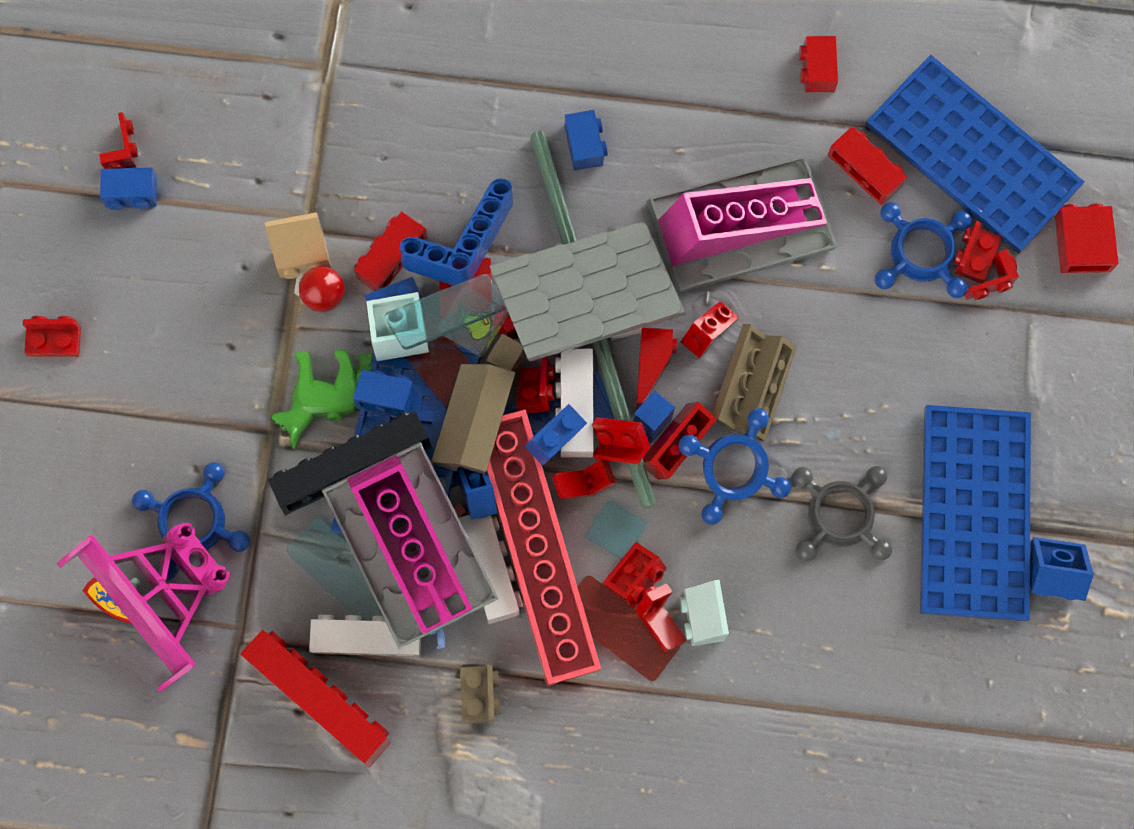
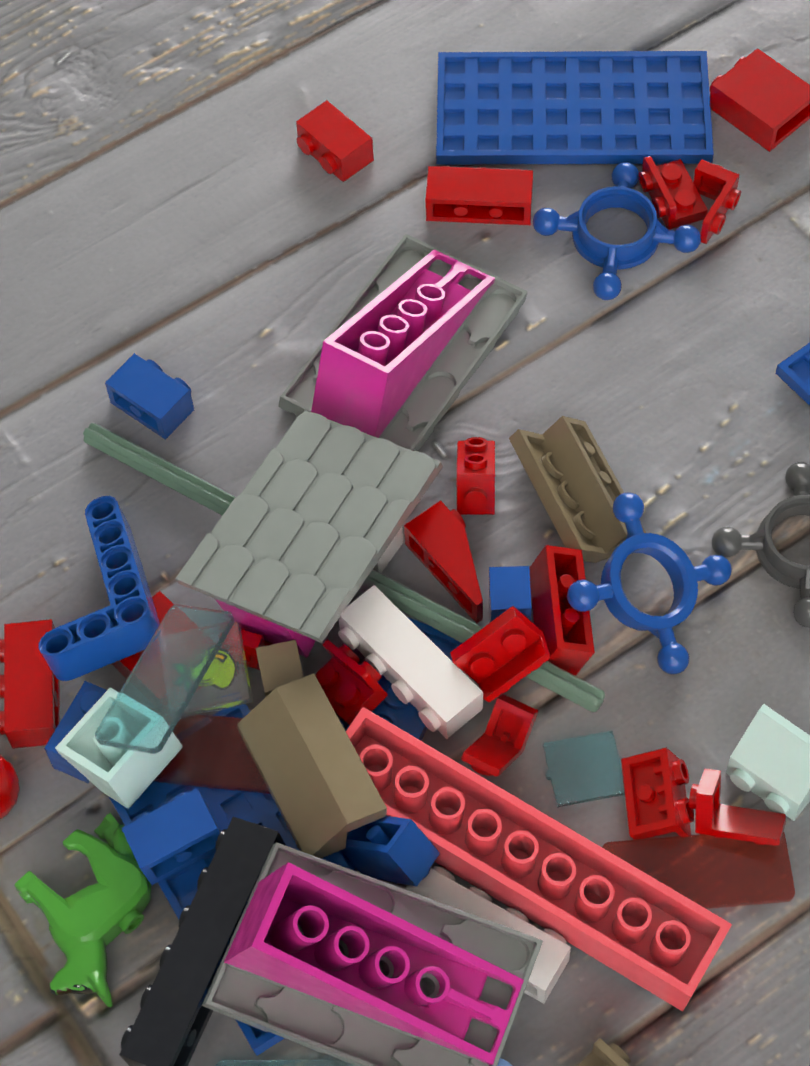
camera: 35 degrees left, 15 degrees down
blue brick [524,404,587,465] -> none

